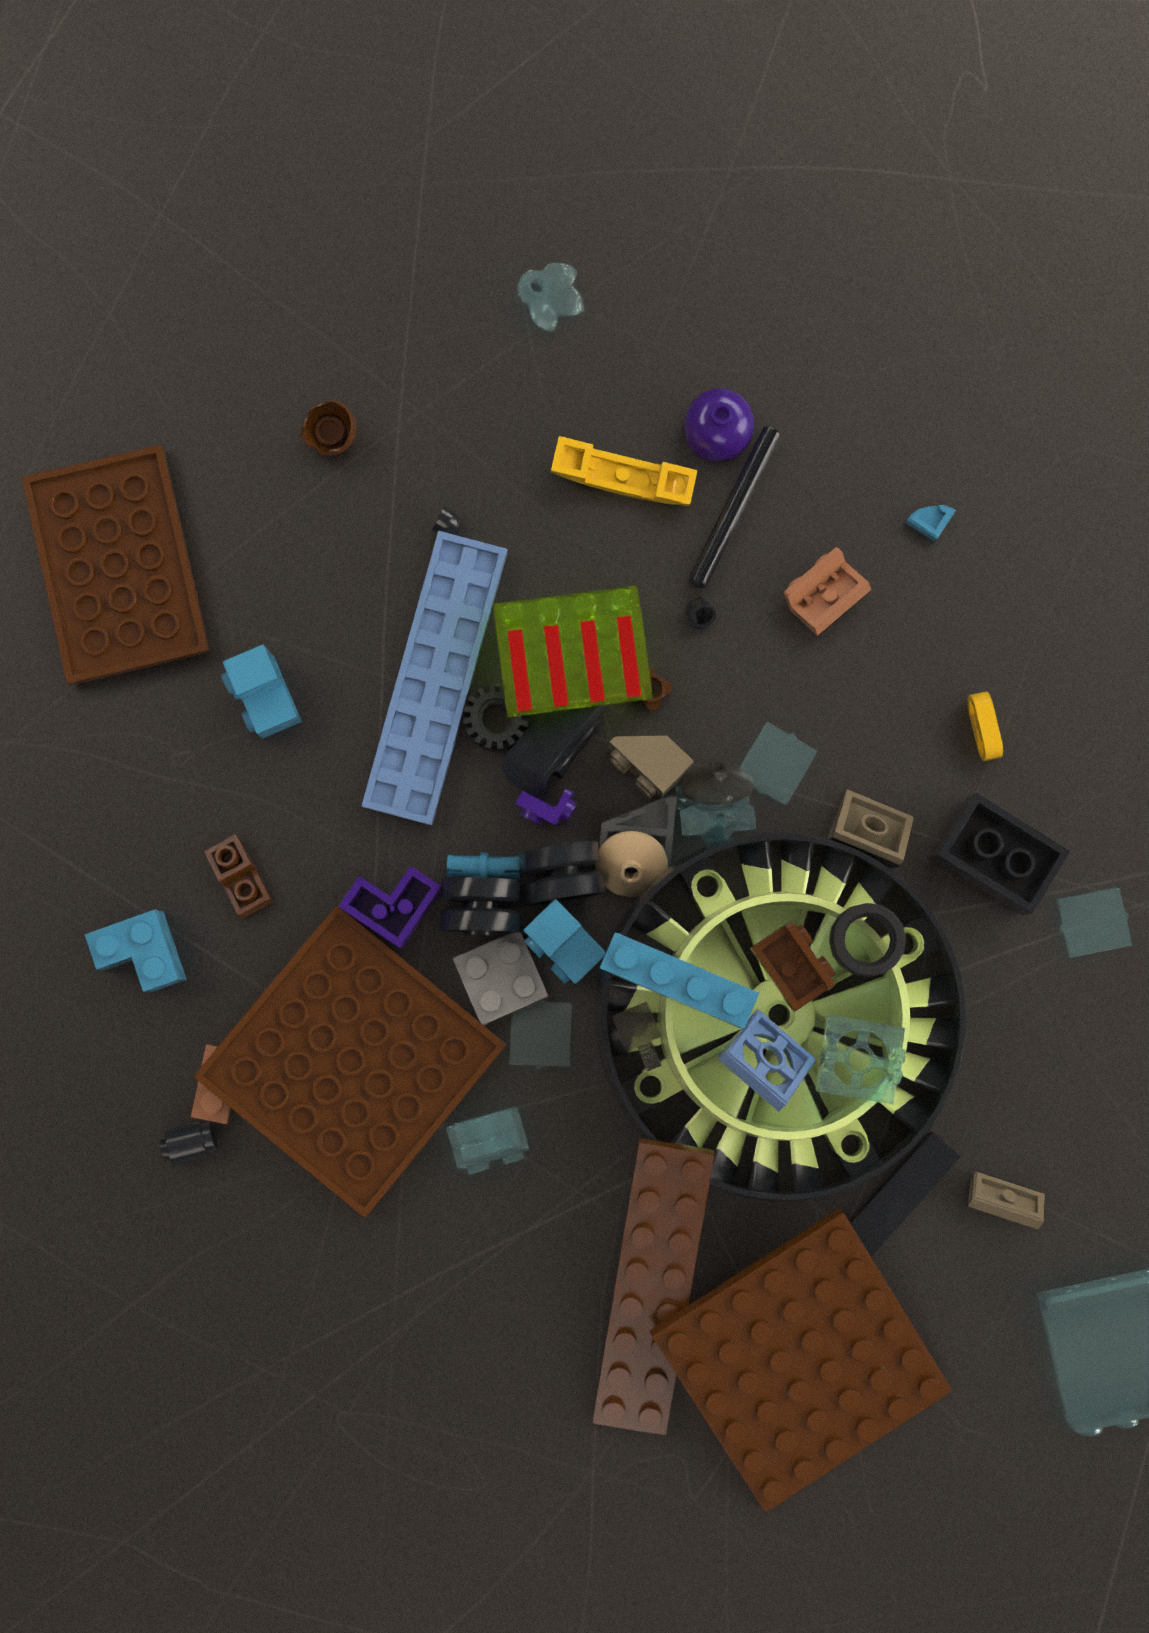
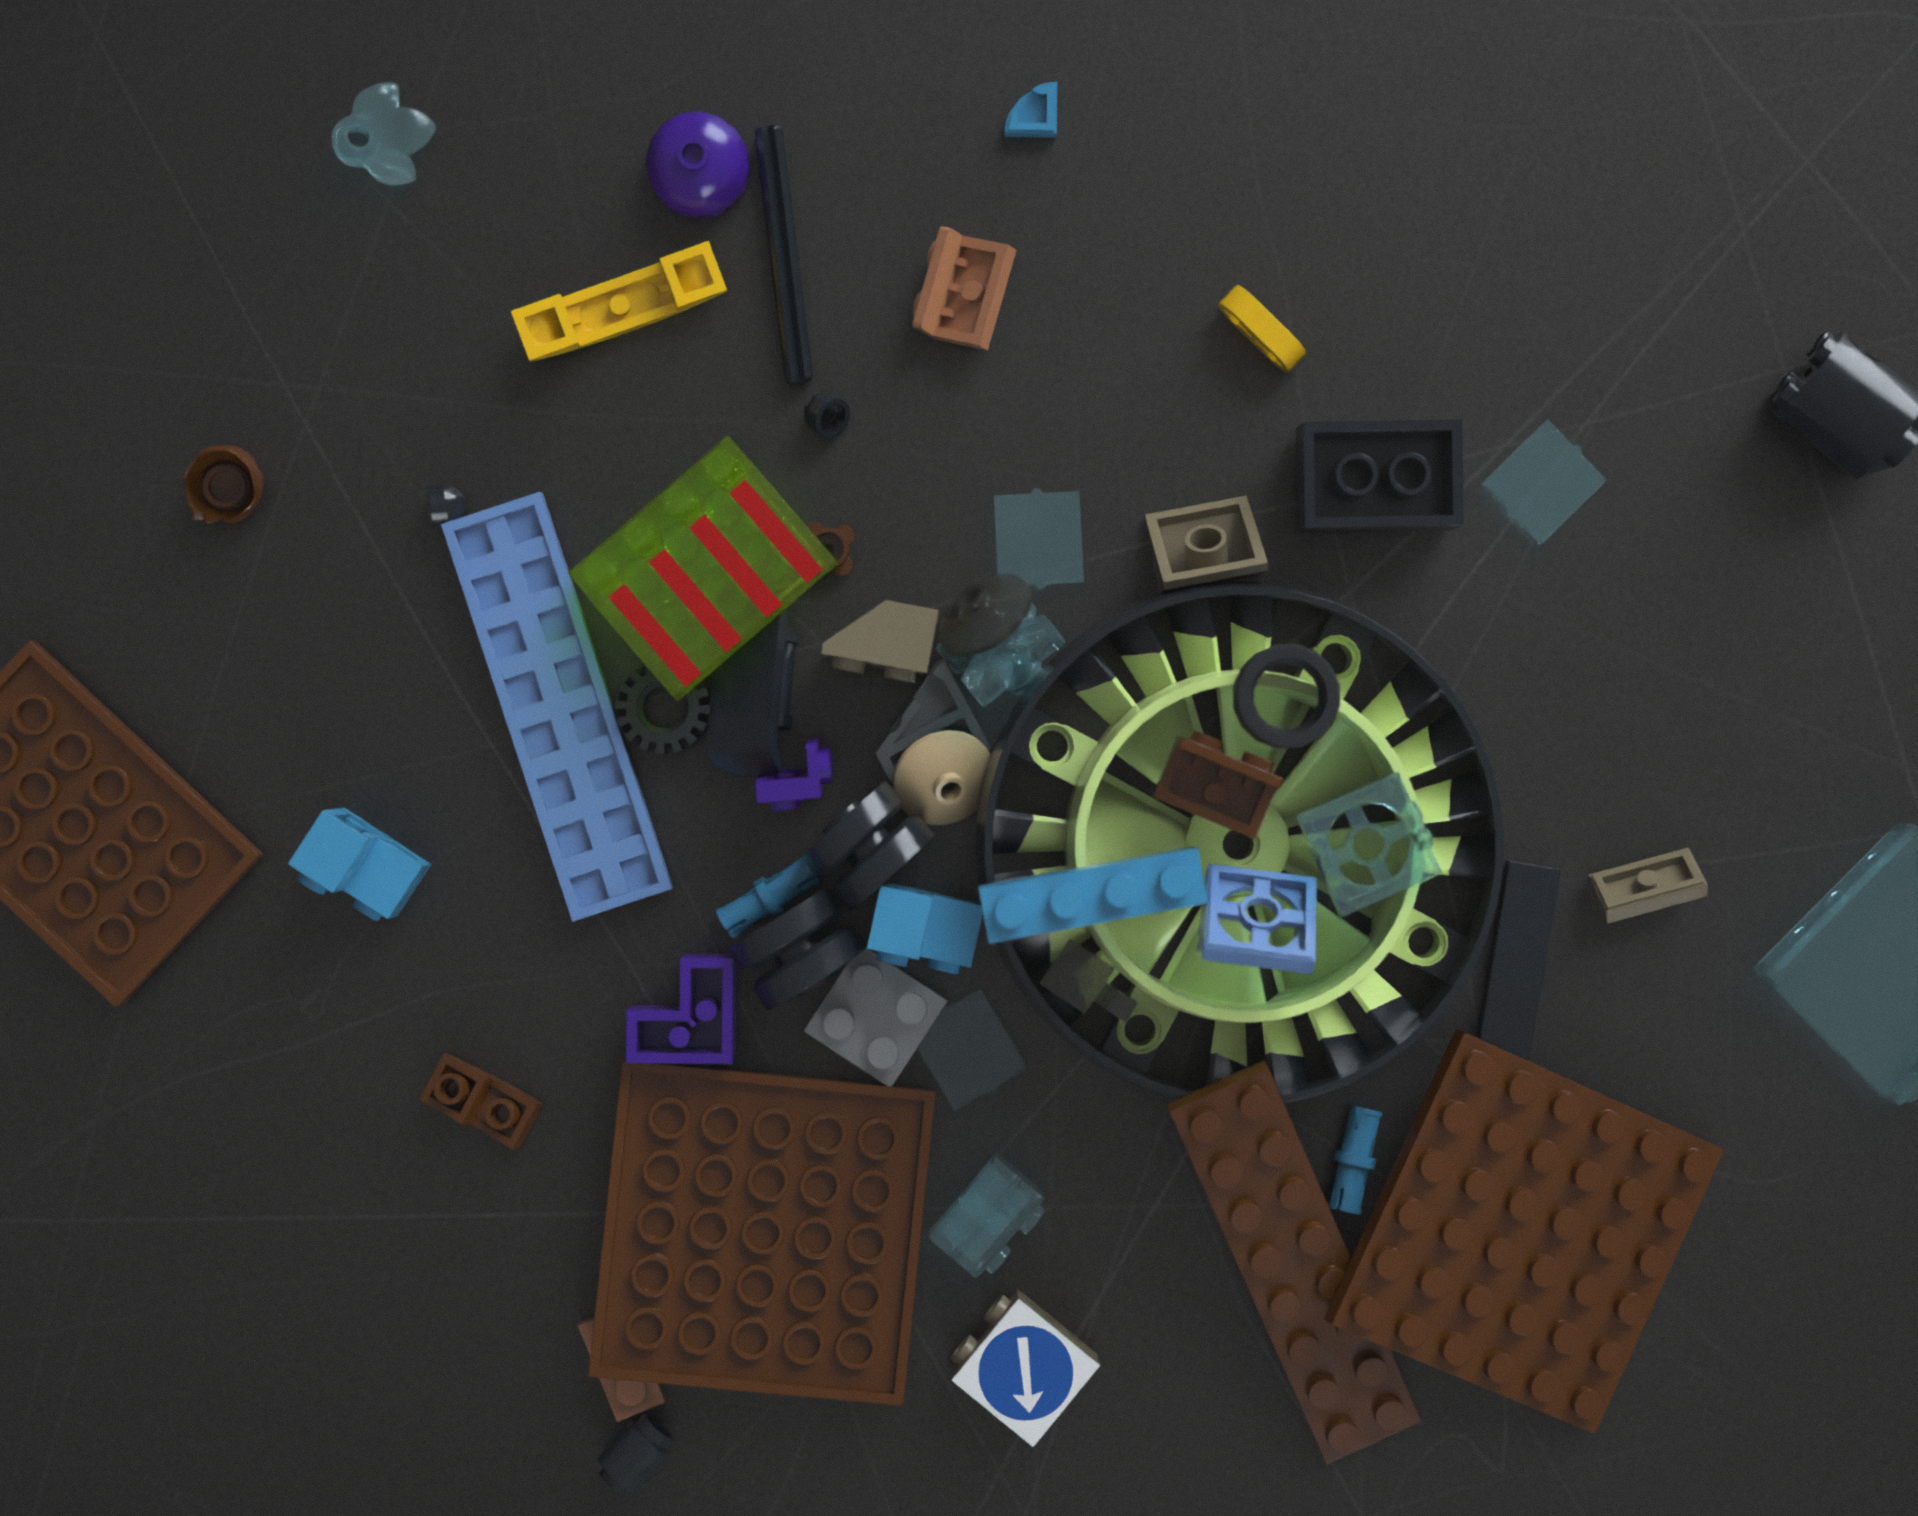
camera: 30 degrees left, 5 degrees up
dark azure brick [85,910,187,992] -> none
none -> piece [950,1289,1100,1447]
none -> dark azure pin [1328,1105,1382,1215]

